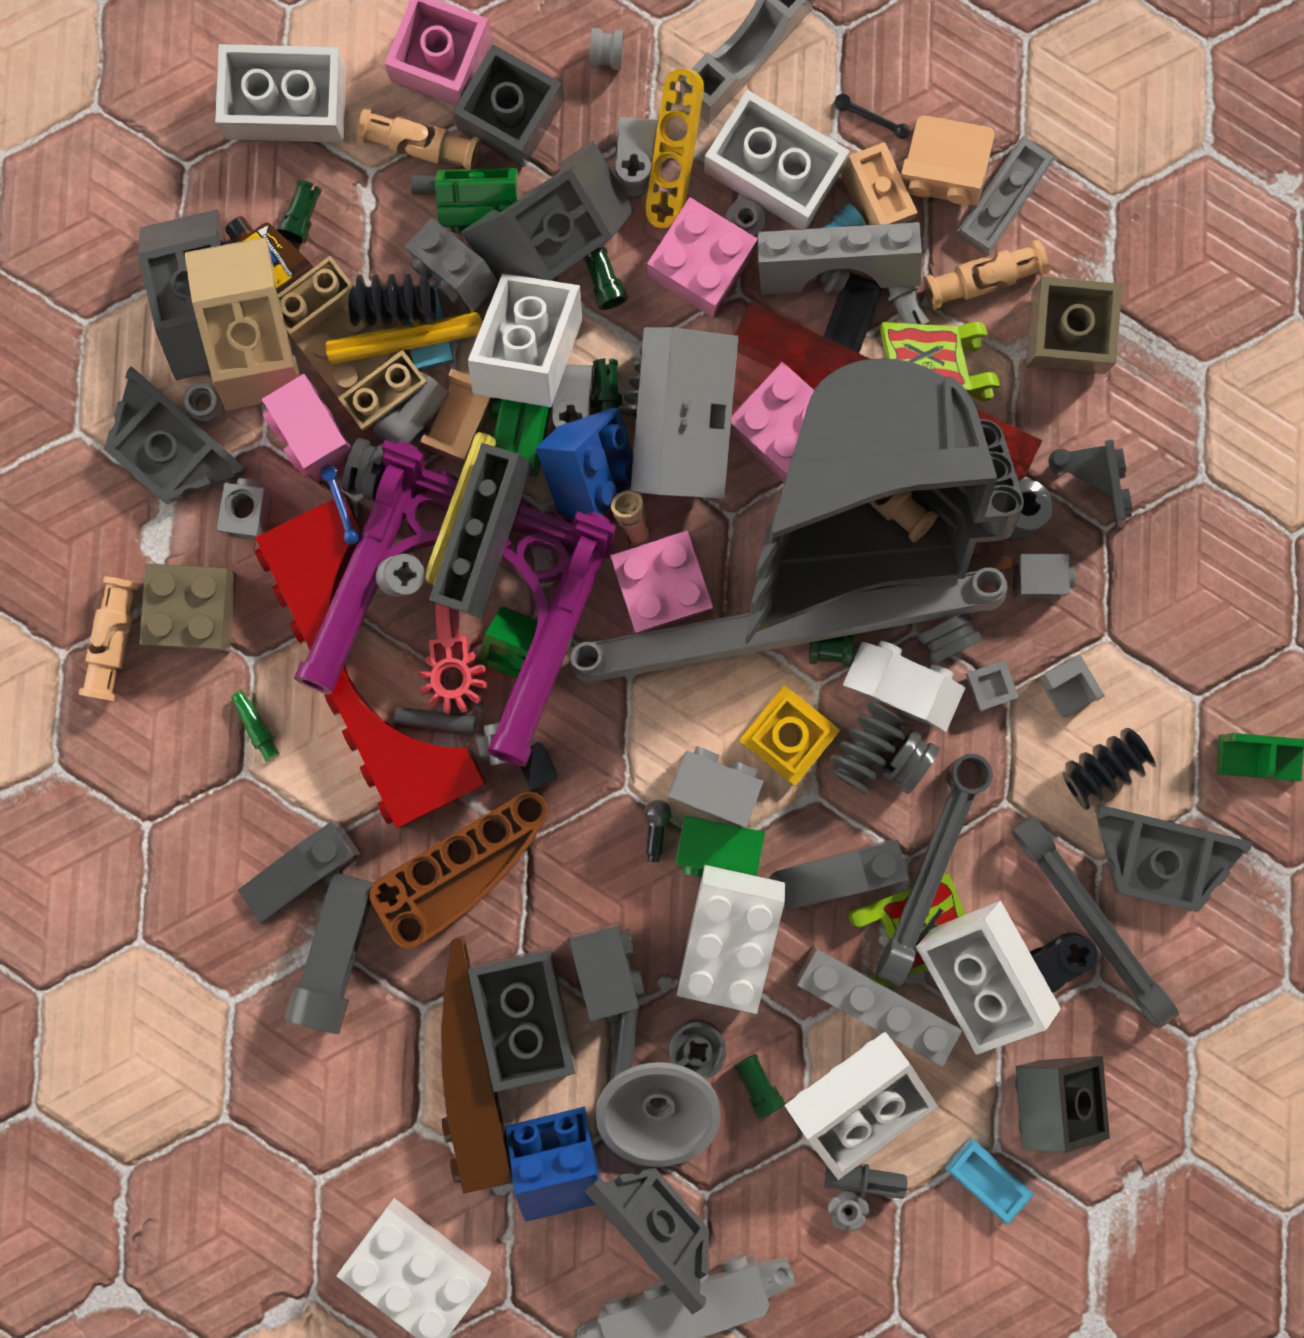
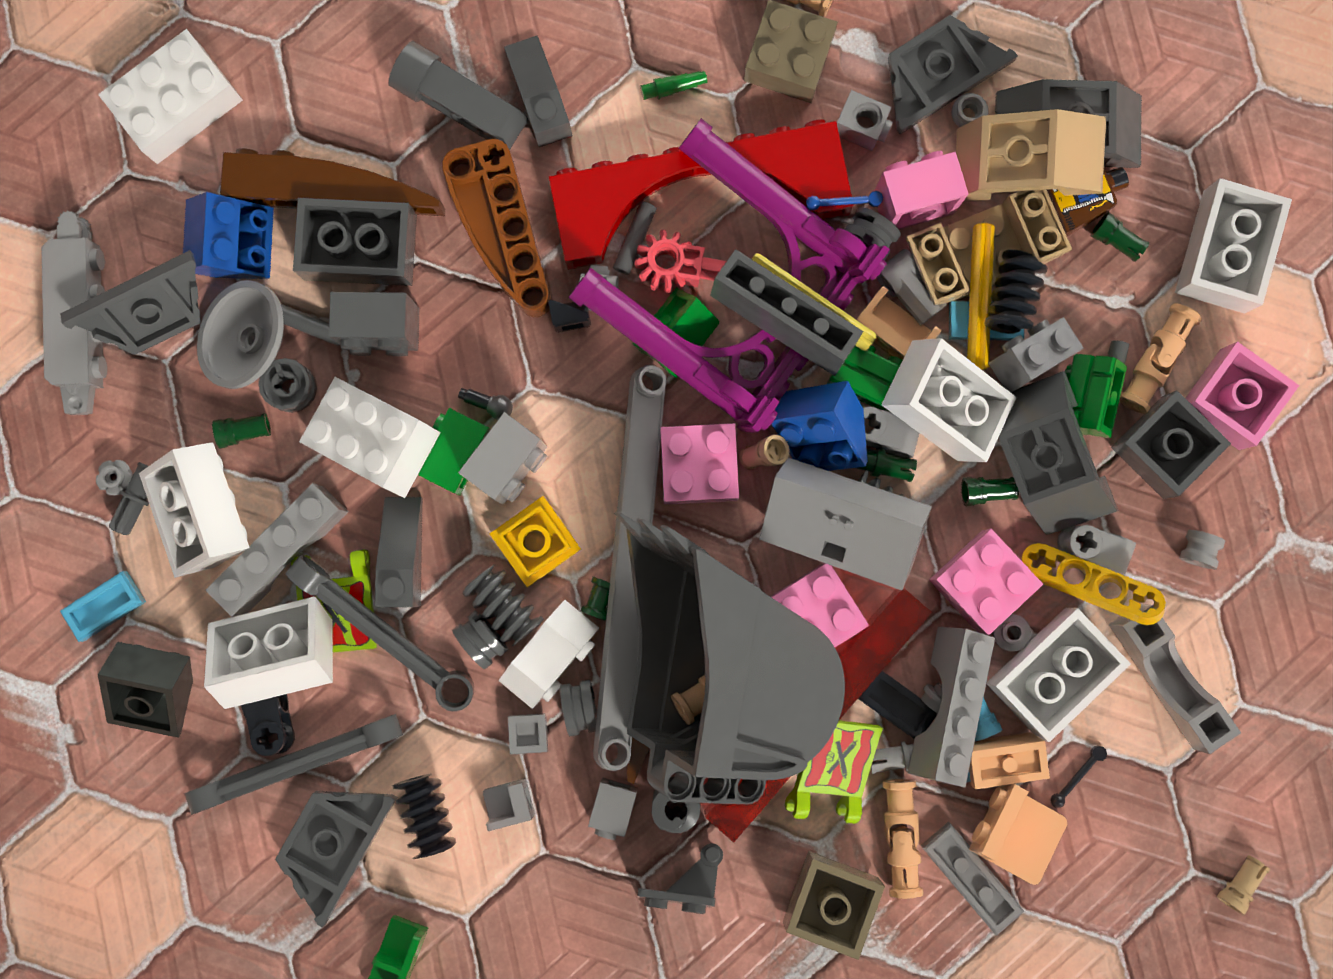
camera: 110 degrees right, 0 degrees up
light grey wheel [375,554,425,597] -> none

